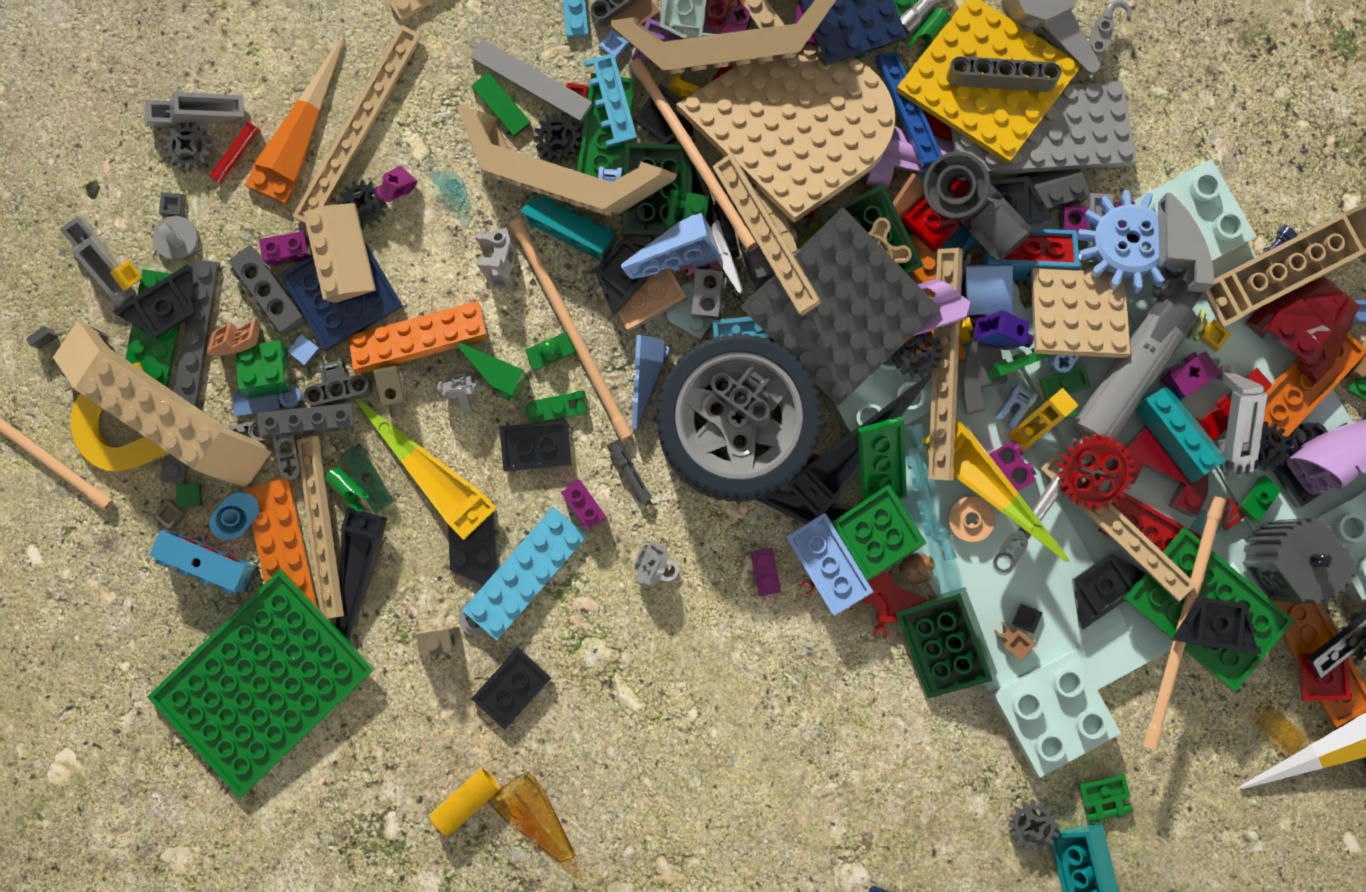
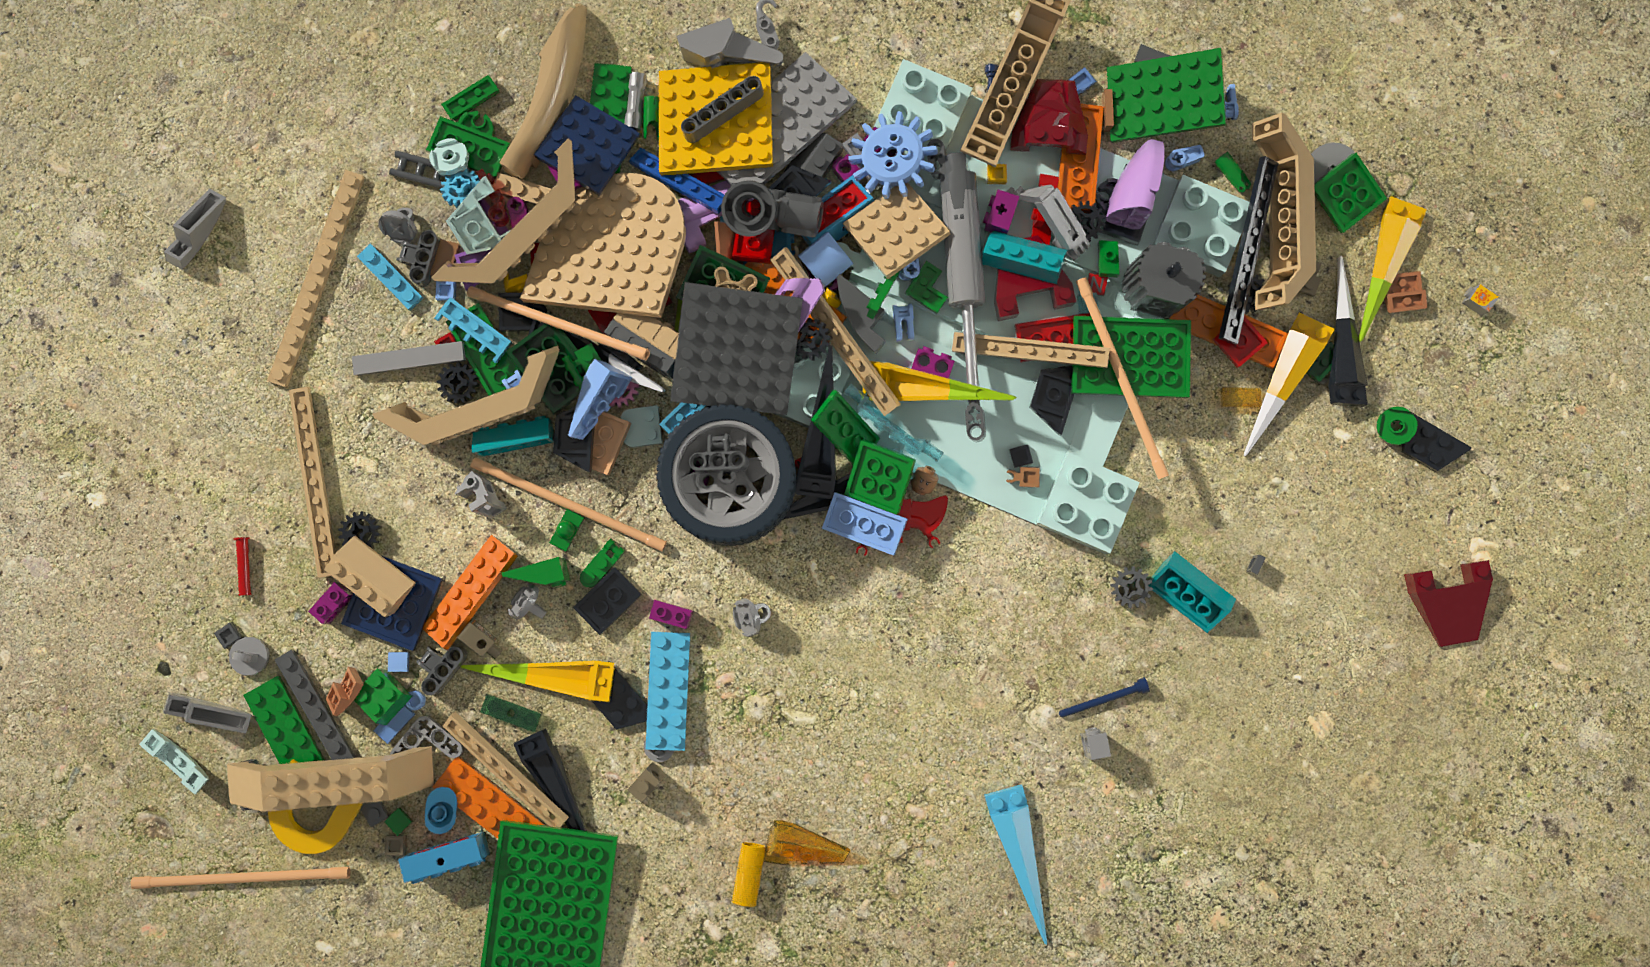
camera: 40 degrees left, 0 degrees up
dark grey tile [26,326,58,349] -> none
yellow tile [110,260,143,291] -> none
black wing [113,264,196,339] -> none
light grey slope [144,92,244,127] -> none
dark grey gear [163,122,214,172] -> none
dark grey brick [228,245,307,336] -> none
orange plate [245,37,344,206] -> none
dark grey brick [257,403,354,439] -> none
green piece [325,467,369,512] -> none
magenta piece [375,165,418,202] -> none
clear light blue plate [429,170,467,209] -> none
green tile [471,72,531,138] -> none
black plate [471,647,552,730] -> none
dark grey pin [607,439,652,505] -> none
light blue wedge [632,335,669,431] -> none
light grey brick [691,269,726,319] -> none
tan plate [712,153,822,316] -> none
magenta plate [750,548,781,597] -> none
dark green slope [896,587,998,699] -> none
light nougat plate [948,496,995,542] -> none
dark purple torso [973,310,1034,350] -> none
yellow slope [1007,388,1078,451] -> none
red gear [1056,434,1136,510] -> none
green plate [1078,773,1133,823] -> none
light grey slope [1158,192,1215,293] -> none
black wing [1172,597,1262,654] -> none
yellowish green pin [1189,310,1207,342] -> none
none -> light aqua slope [139,729,209,795]

